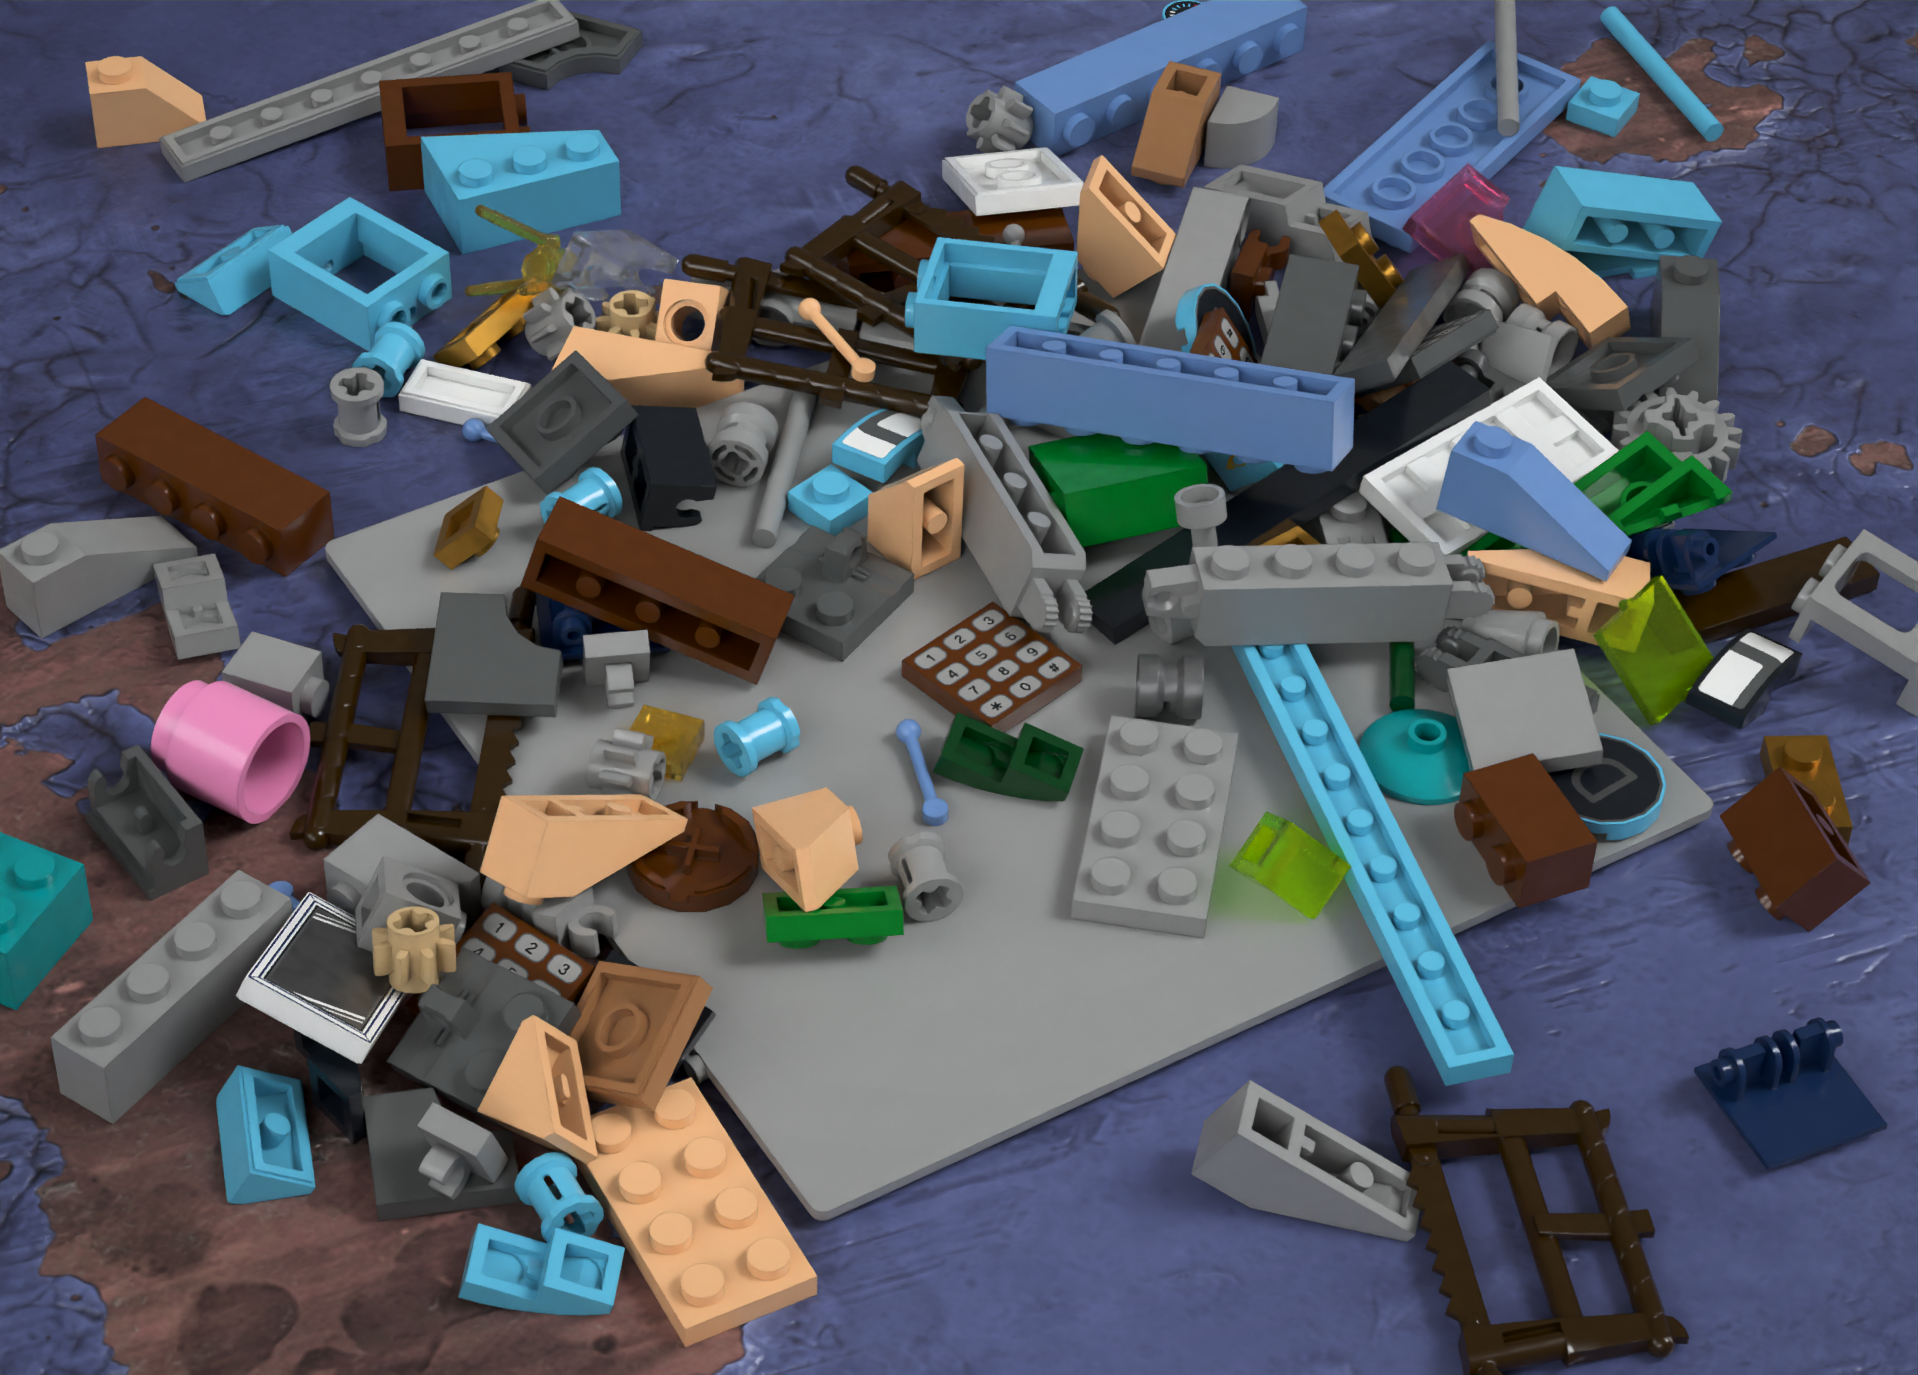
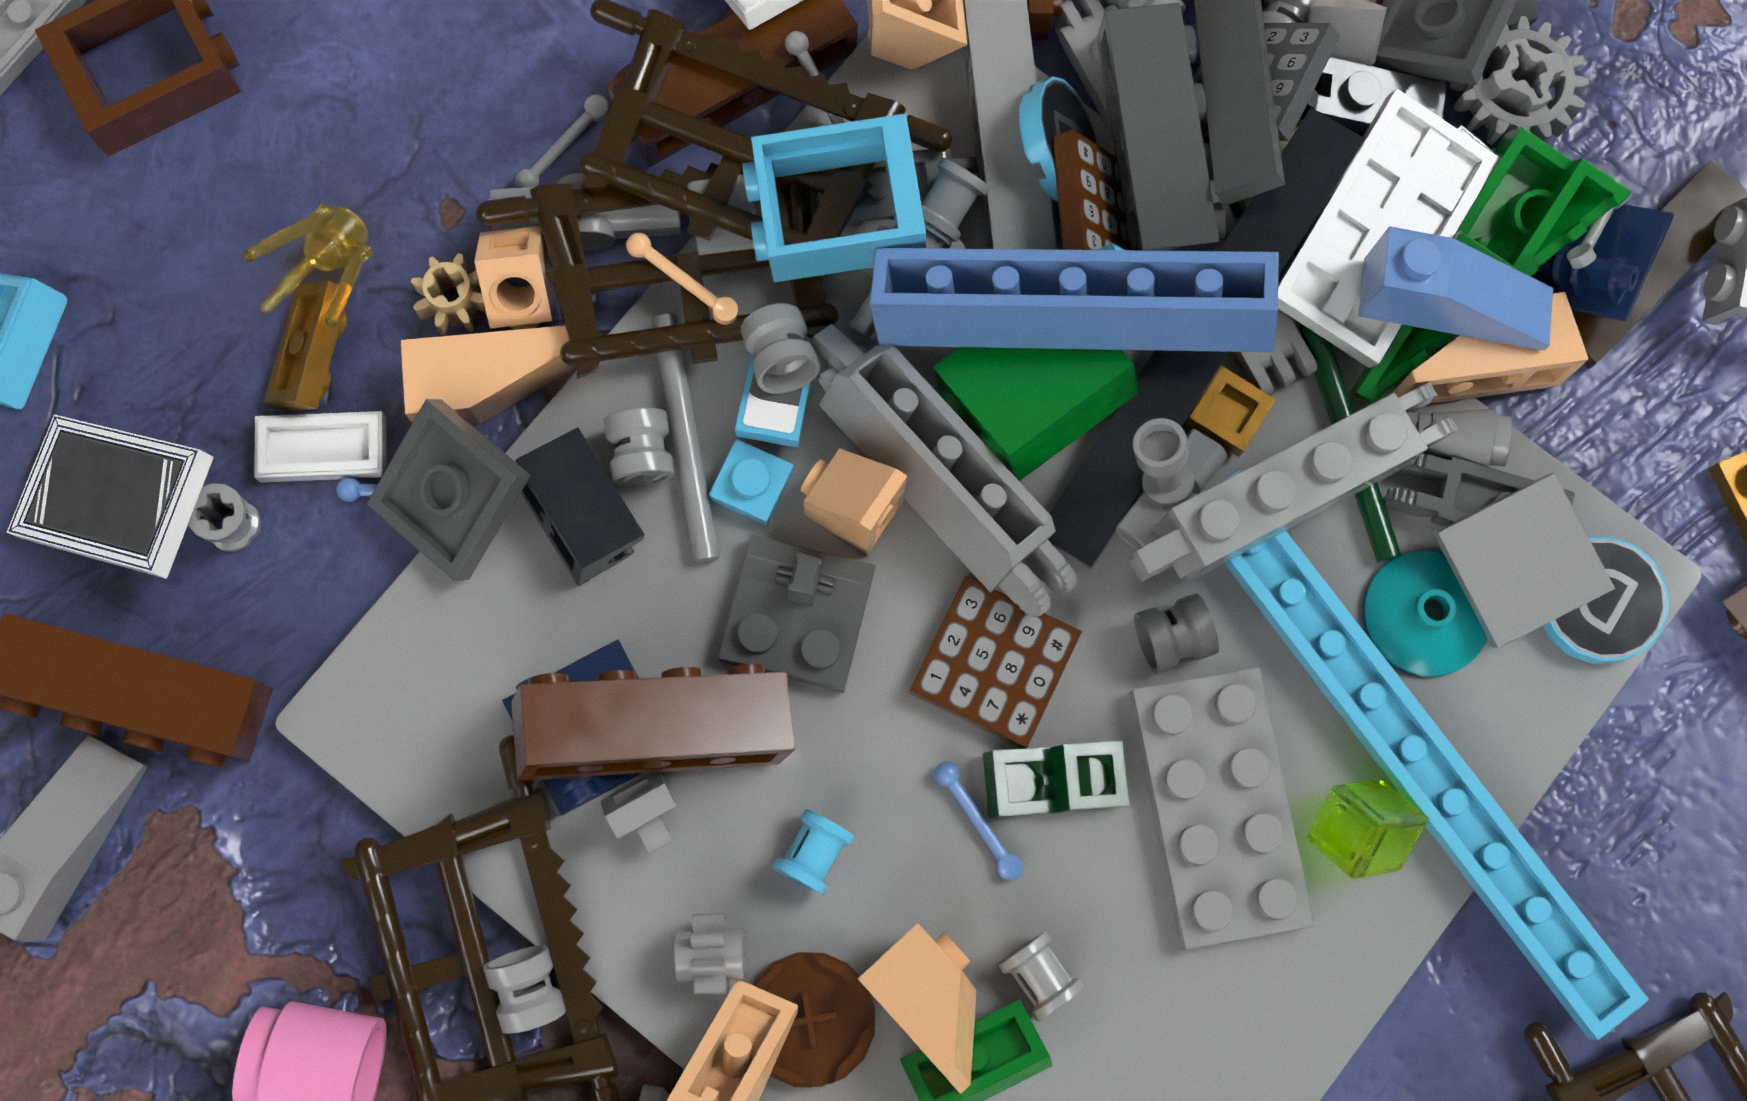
camera: 25 degrees left, 35 degrees up
light grey slope [153,553,241,660] -> none
light grey brick [222,631,329,724] -> none
medium azure window [267,197,452,352] -> none
medium azure bush [352,321,425,398] -> none
medium azure wedge [421,130,621,255] -> none
dark grey tile [425,592,563,717] -> none
pearl gold plate [433,485,504,570] -> none
light grey gear [523,287,596,361] -> none
medium azure bush [540,467,623,523] -> none
clear hinge [551,229,679,301] -> none
clear yellow plate [630,704,705,781] -> none
reddish brown brick [1454,753,1598,909] -> none
clear neon green piece [1593,575,1714,725] -> none
slope [1684,628,1803,729] -> none
none -> tile [6,415,214,579]
none -> light grey wheel [483,945,566,1034]
none -> light grey wheel [741,303,819,394]
none -> light grey hinge [1567,200,1626,269]

